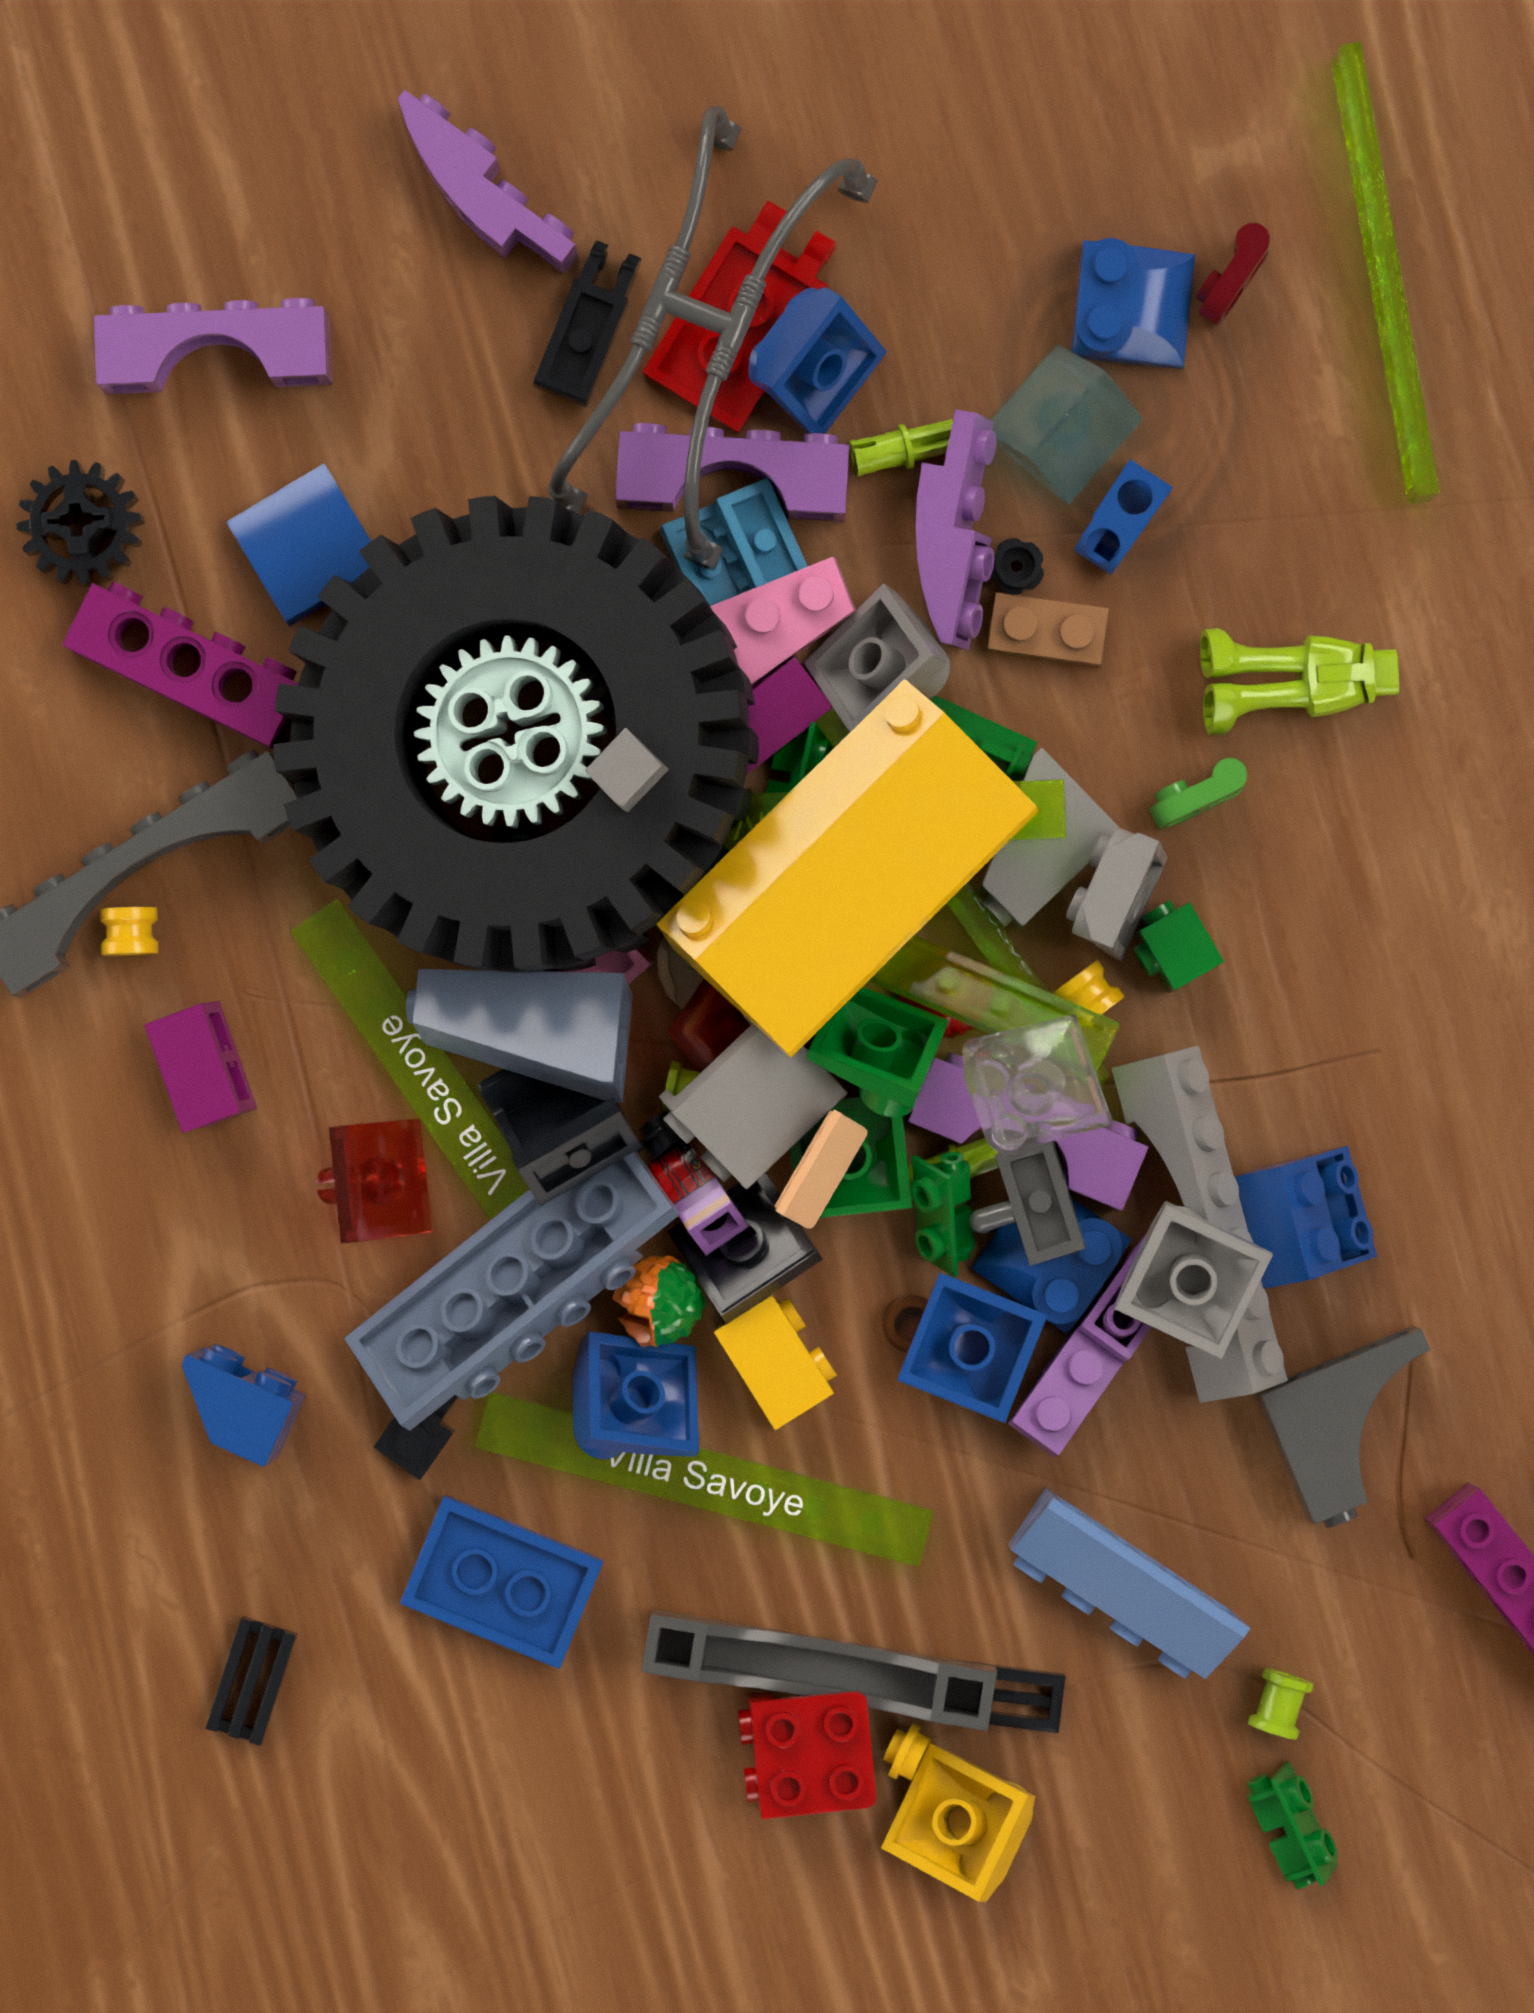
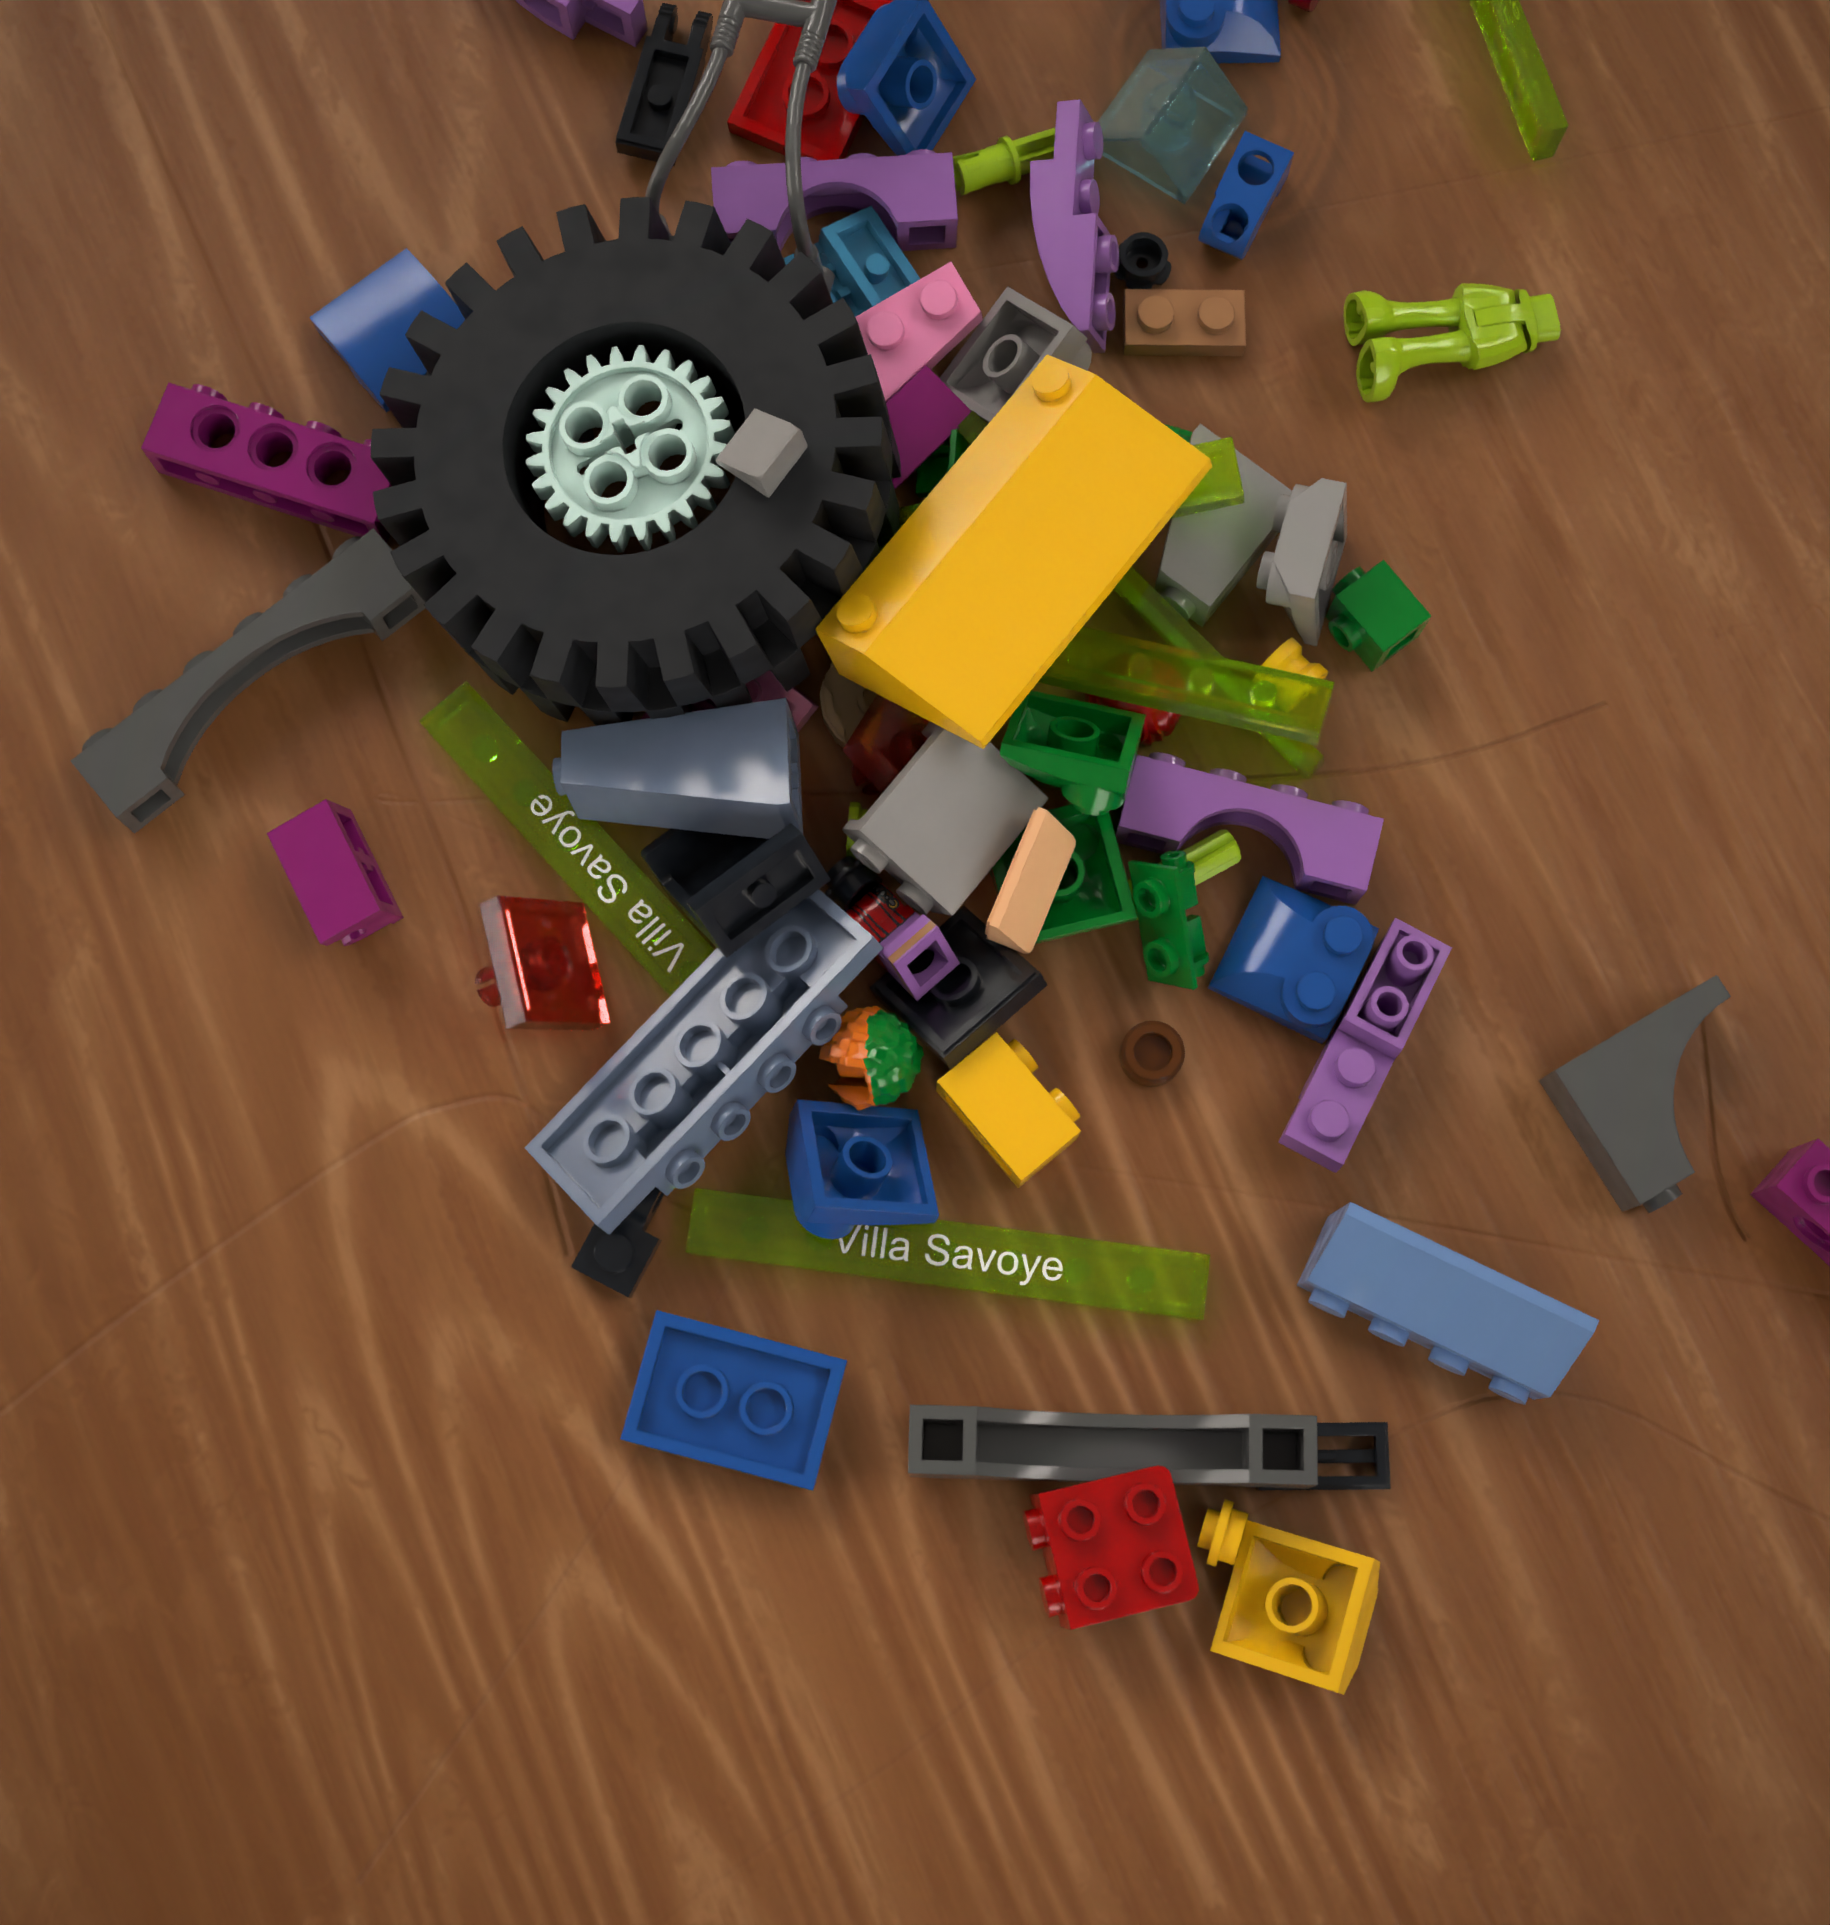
camera: 10 degrees left, 10 degrees down
black gear [16,460,145,587] -> none
medium lavender arch [94,298,332,394] -> none
yellow wheel [99,907,159,956] -> none
blue slope [182,1344,306,1467] -> none
black tile [205,1616,298,1746] -> none
blue slope [897,1272,1048,1423] -> none
clear slope [963,1014,1113,1157] -> none
dark grey plate [969,1137,1087,1266] -> none
light grey arch [1112,1045,1288,1403] -> none
light grey slope [1115,1201,1273,1359] -> none
bright green plate [1148,758,1247,831] -> none
blue slope [1234,1146,1377,1289] -> none
green hinge [1246,1761,1338,1889] -> none
lime bush [1247,1668,1314,1740] -> none

